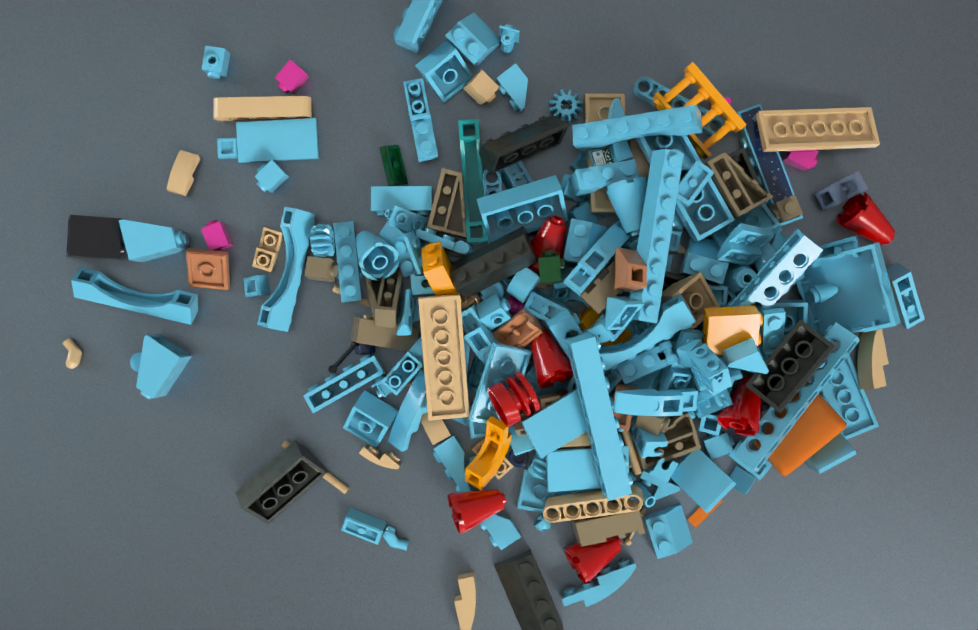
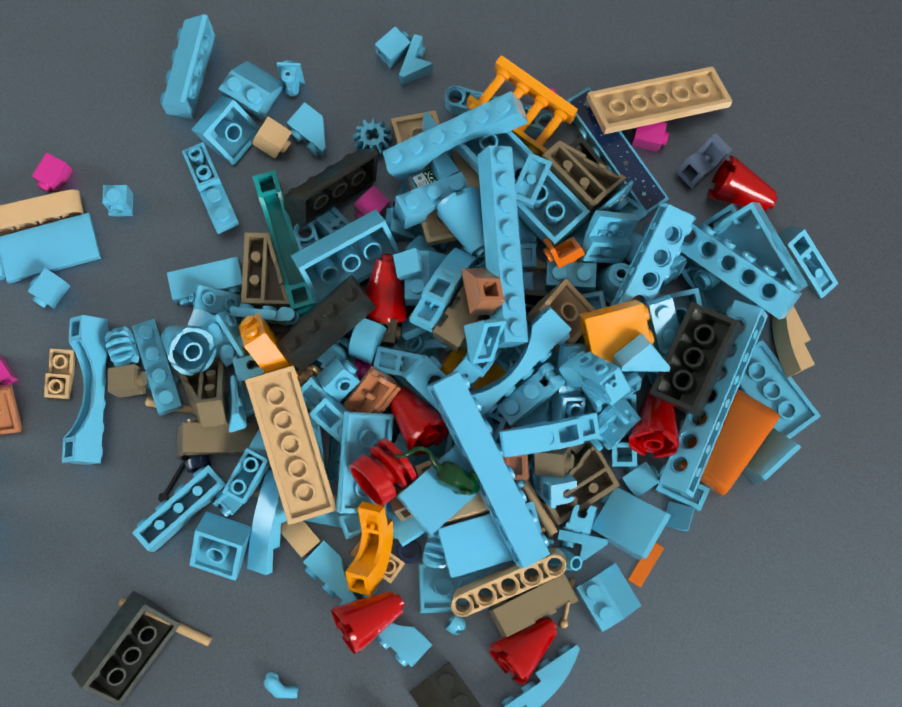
camera: 10 degrees left, 10 degrees down
medium azure slope [243,275,270,297] -> none
medium azure slope [341,508,387,545] -> none
tan slope [359,445,402,469] -> none
dark green plate [379,145,408,186] -> none
dark green brick [538,249,565,283] -> none
dark tan brick [769,195,803,223] -> none
none -> medium azure brick [102,185,133,216]
none -> dark pink brick [353,185,391,219]
none -> medium azure brick [375,27,411,69]
none -> medium azure tile [393,248,423,280]
none -> dark green animal [395,446,479,495]
none -> medium azure slope [399,34,433,85]
none -> orange bracket [543,236,585,269]
none -> medium azure dish [595,180,634,211]
none -> medium azure brick [665,211,802,319]

